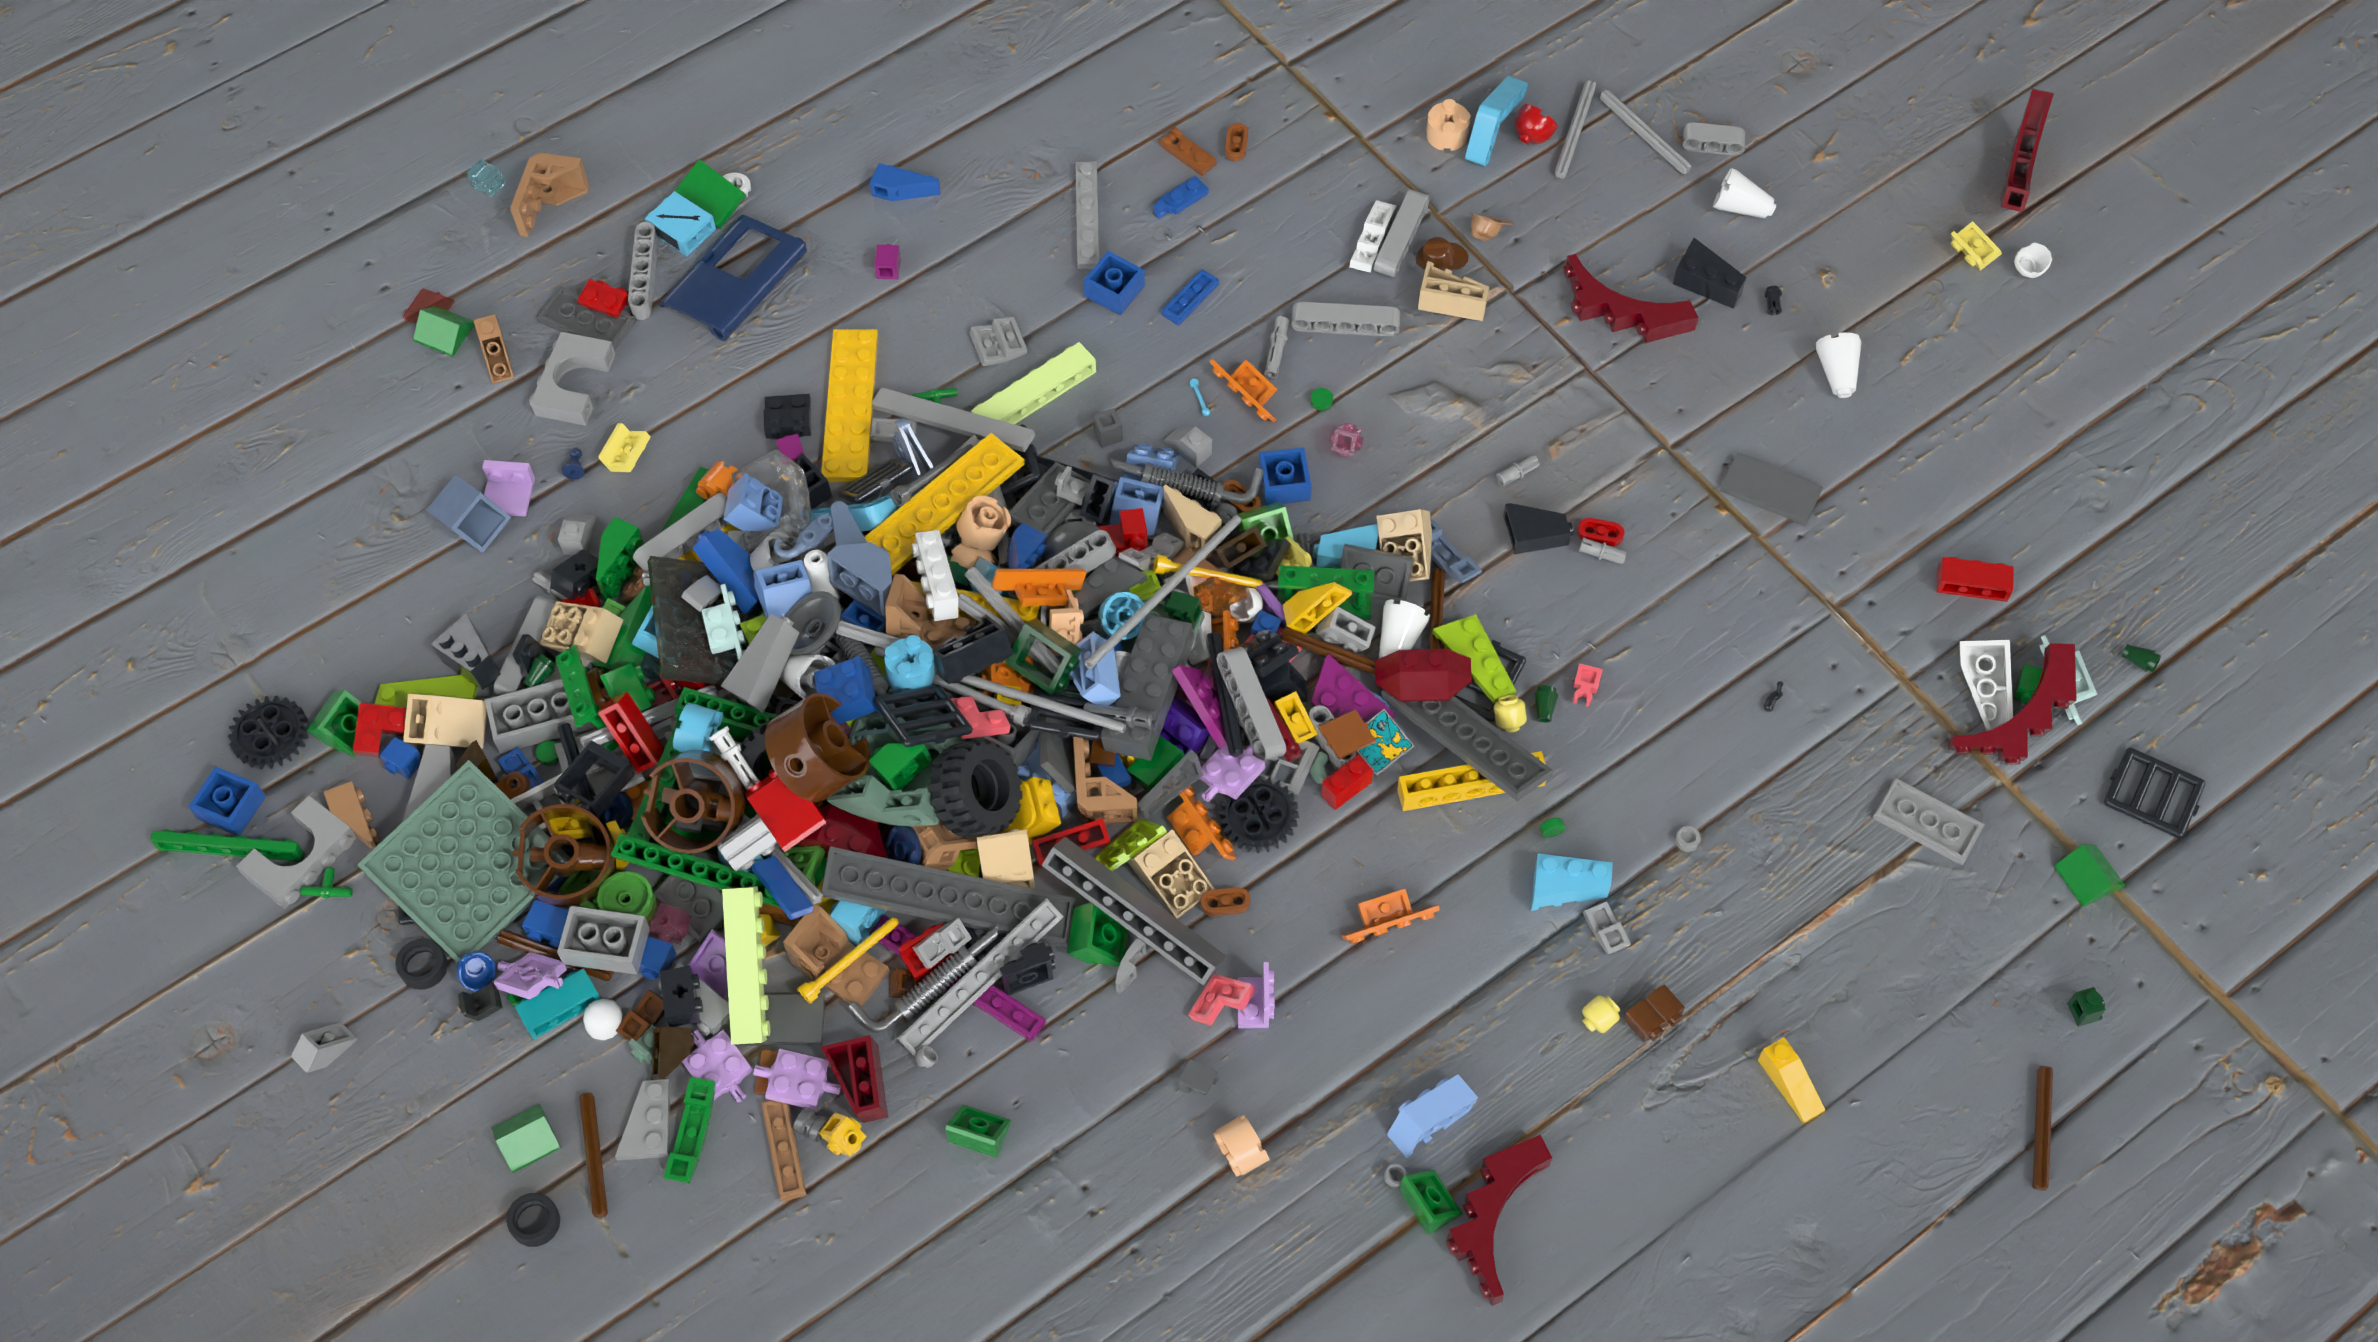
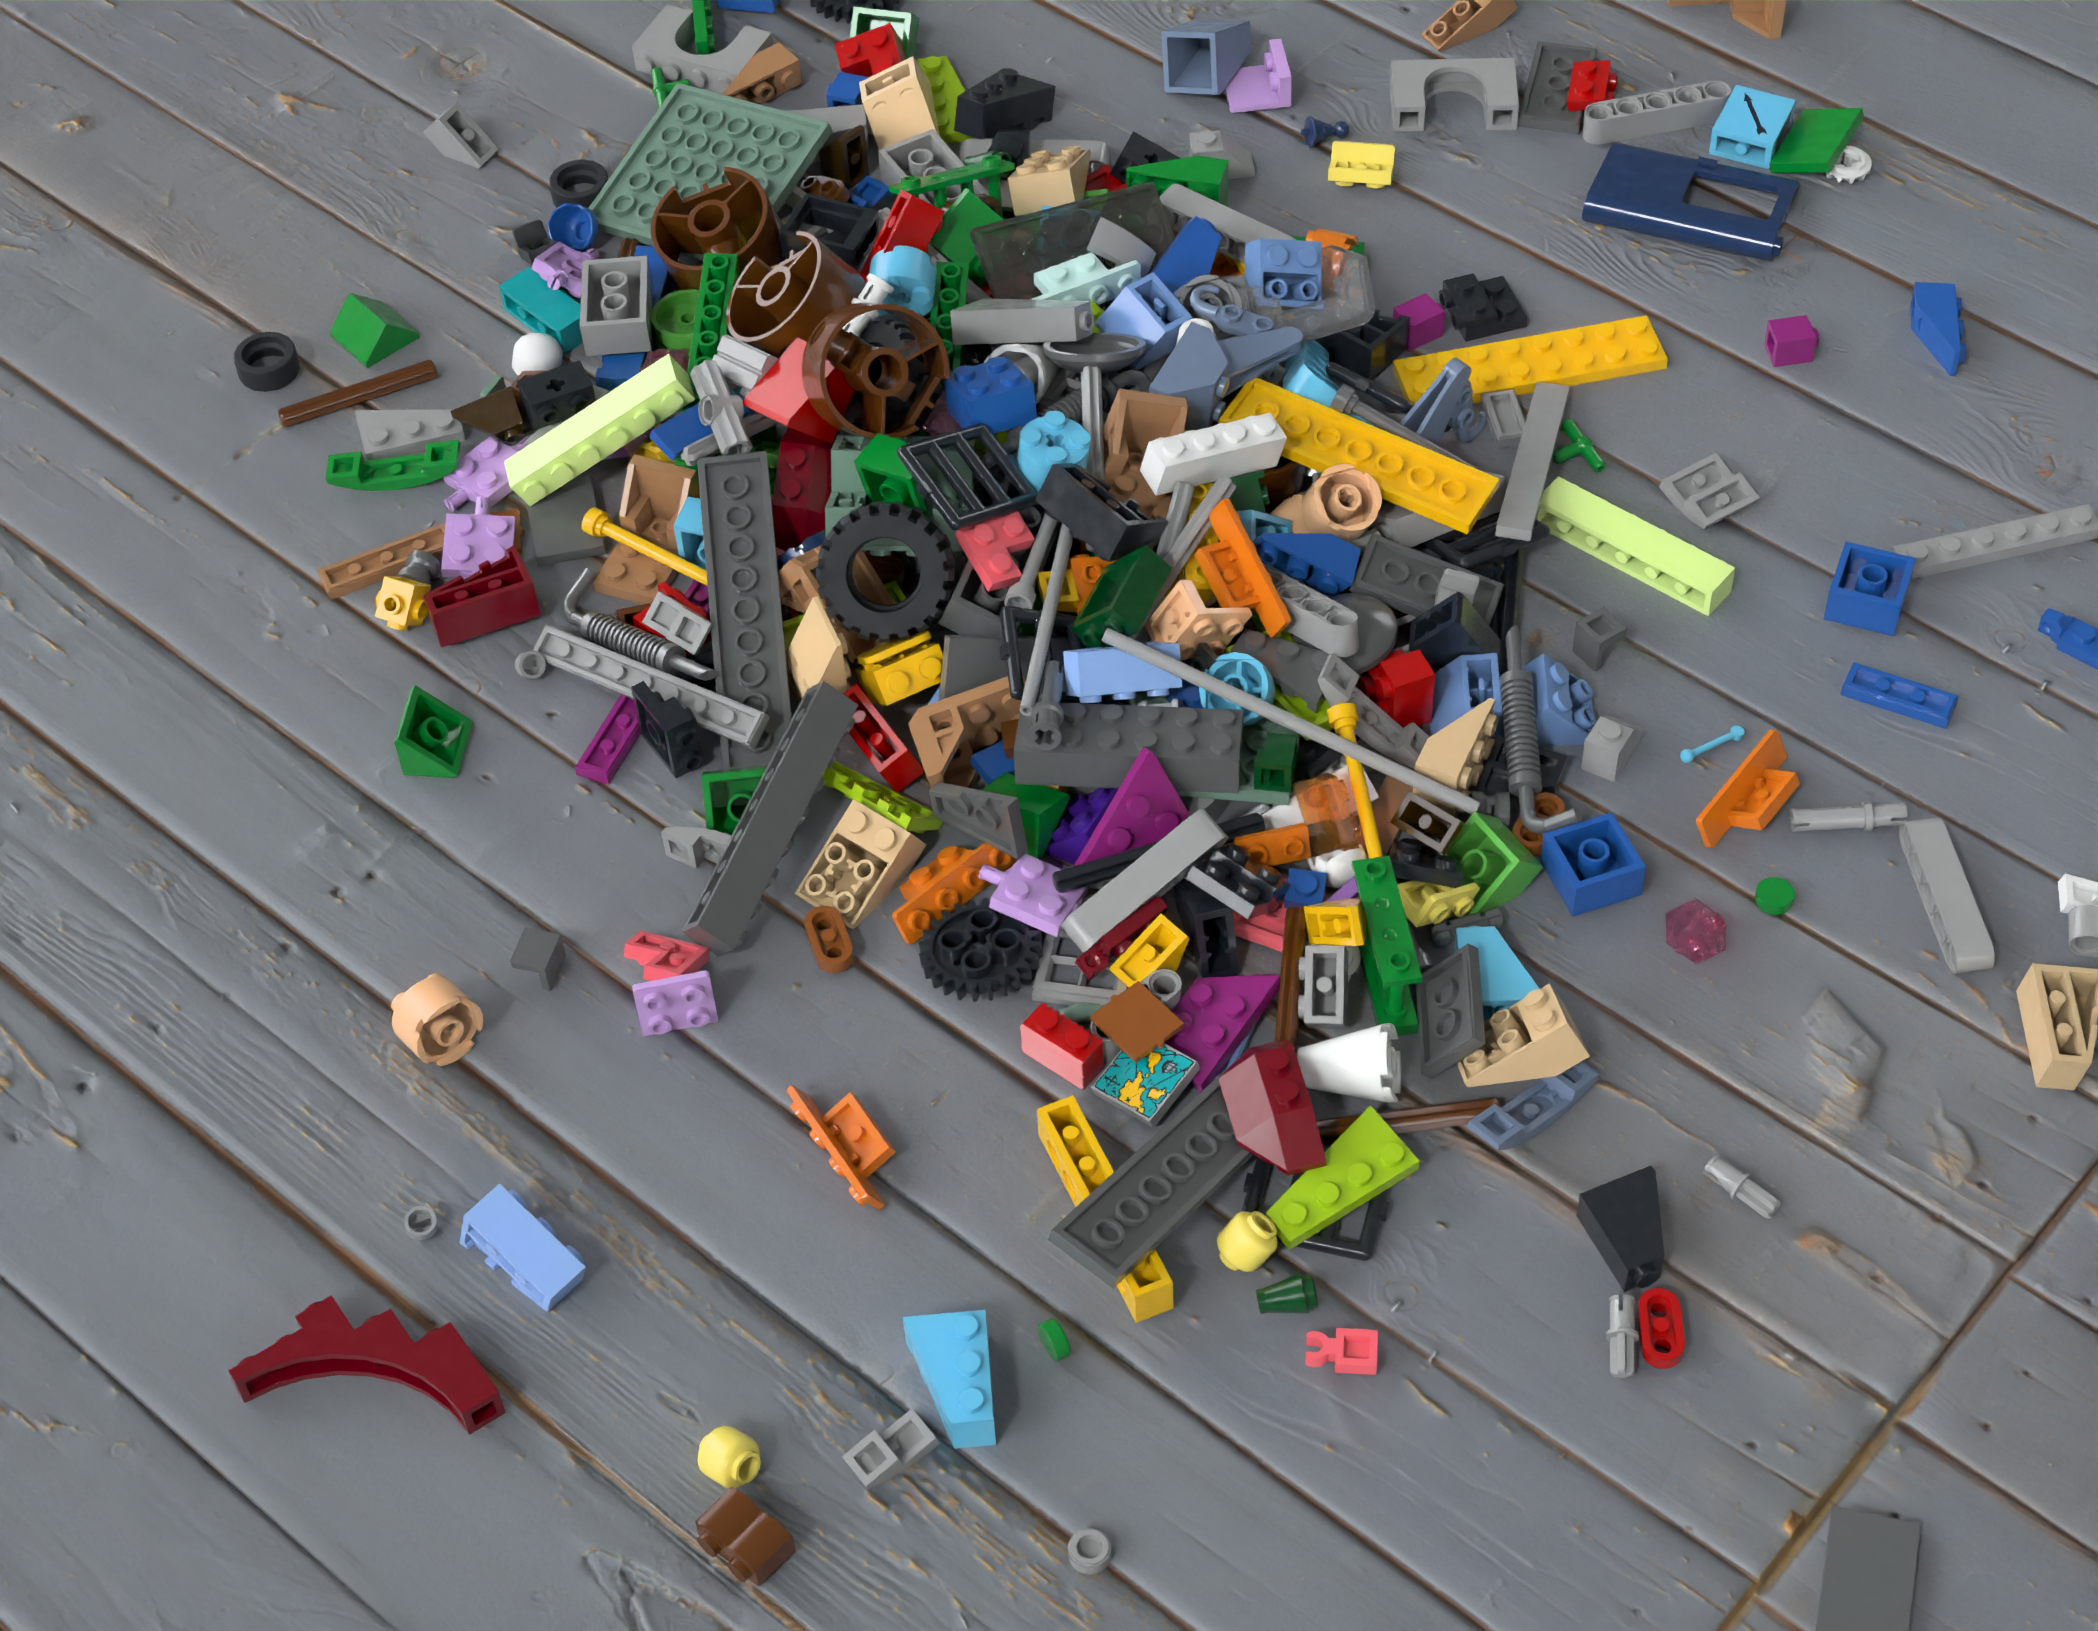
camera: 80 degrees right, 10 degrees down
green slope [1400,1170,1463,1235] -> none
none -> light grey piece [690,360,753,455]

